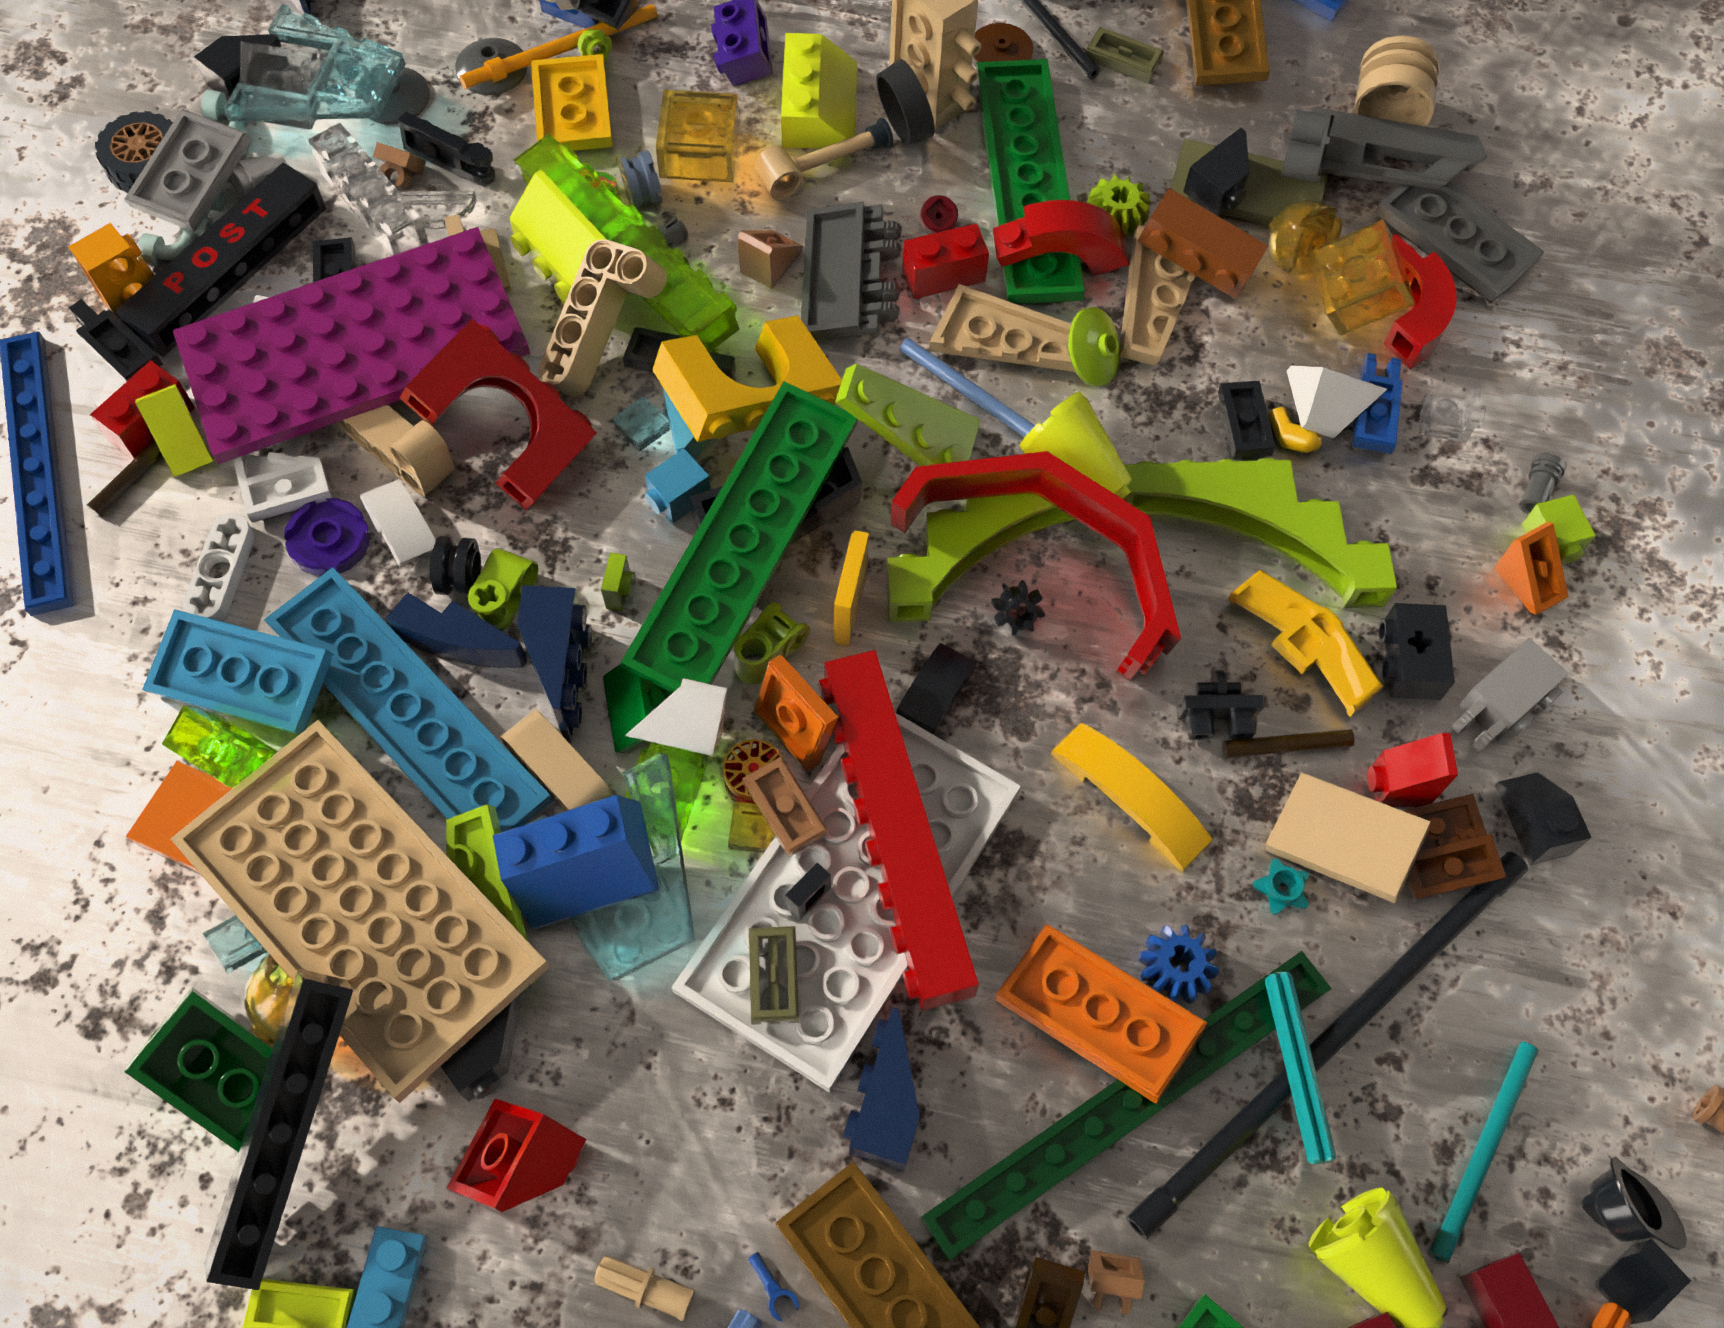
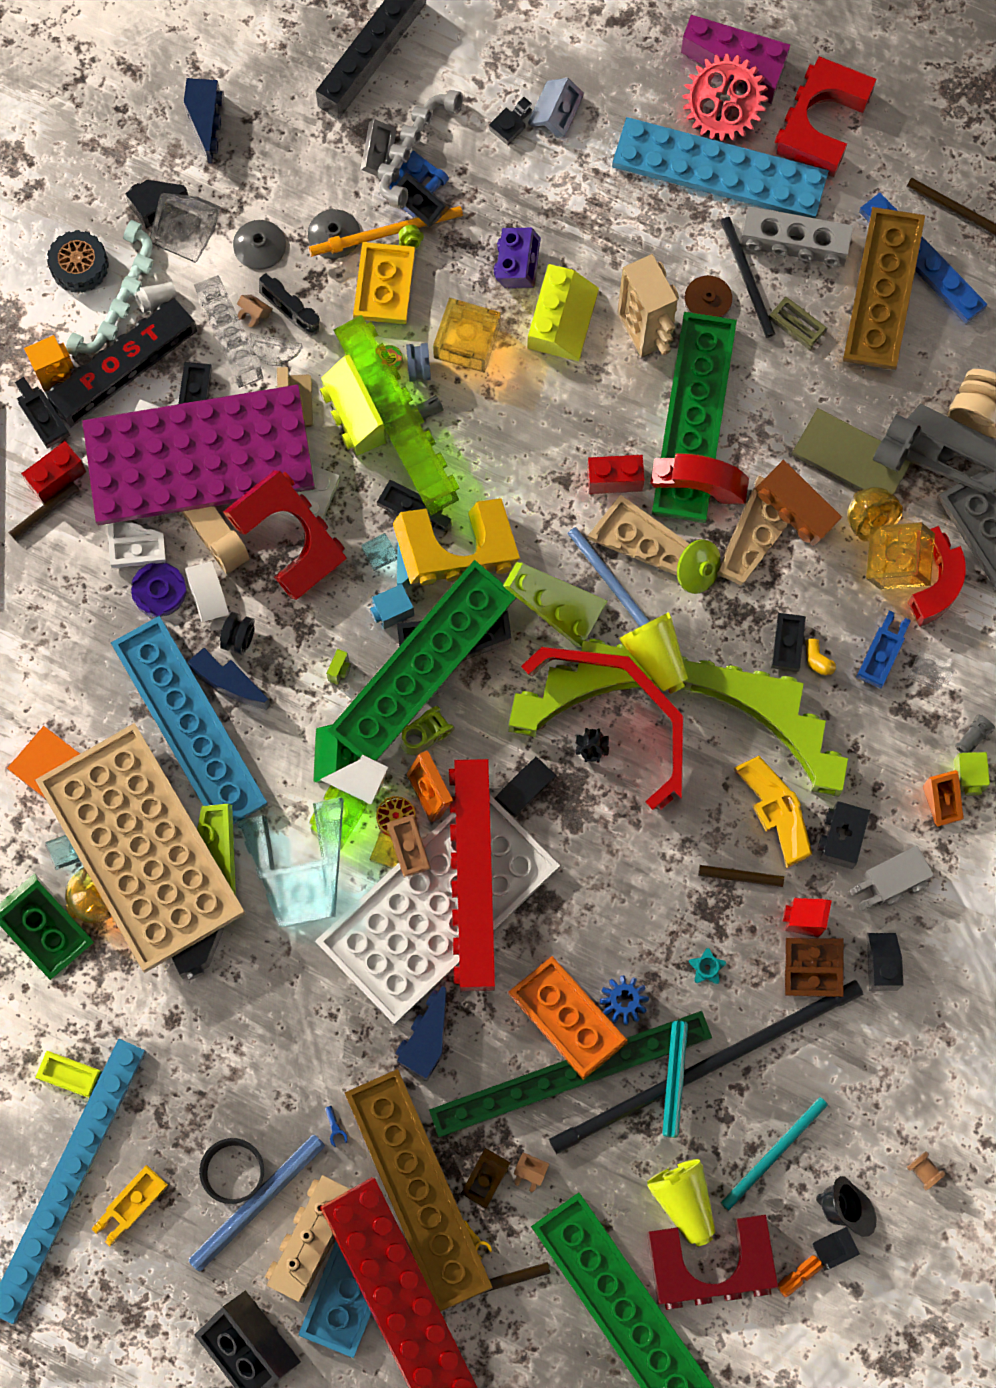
camera: 15 degrees right, 10 degrees up
light grey tile [124,109,251,232] -> none
neon yellow tile [135,384,213,477] -> none
dark azure plate [142,609,334,735] -> none
clear neon green brick [162,705,278,788] -> none
white beam [183,513,255,622] -> none
black brick [204,969,353,1290] -> none
clear light blue wing [223,4,406,121] -> none
red slope [447,1098,587,1212] -> none
lime piece [468,548,539,631] -> none
blue slope [492,794,660,929] -> none
tan beam [500,709,614,812] -> none
dark blue slope [517,585,592,743] -> none
tan beam [539,239,667,398] -> none
tan axle [594,1256,696,1321] -> none
nougat slope [738,230,804,289] -> none
olive tile [749,926,799,1025] -> none
tan piece [754,118,893,200] -> none
black tile [785,862,831,921] -> none
dark grey hinge [801,202,902,341] -> none
yellow tile [834,530,869,646] -> none
black tyre [876,59,935,144] -> none
dark red tile [919,195,958,234] -> none
yellow slope [1051,723,1213,872] -> none
lime gear [1087,174,1151,236] -> none
black hips [1177,670,1265,740] -> none
black slope [1183,127,1249,216] -> none
tan tile [1265,772,1430,903] -> none
white slope [1287,366,1387,438] -> none

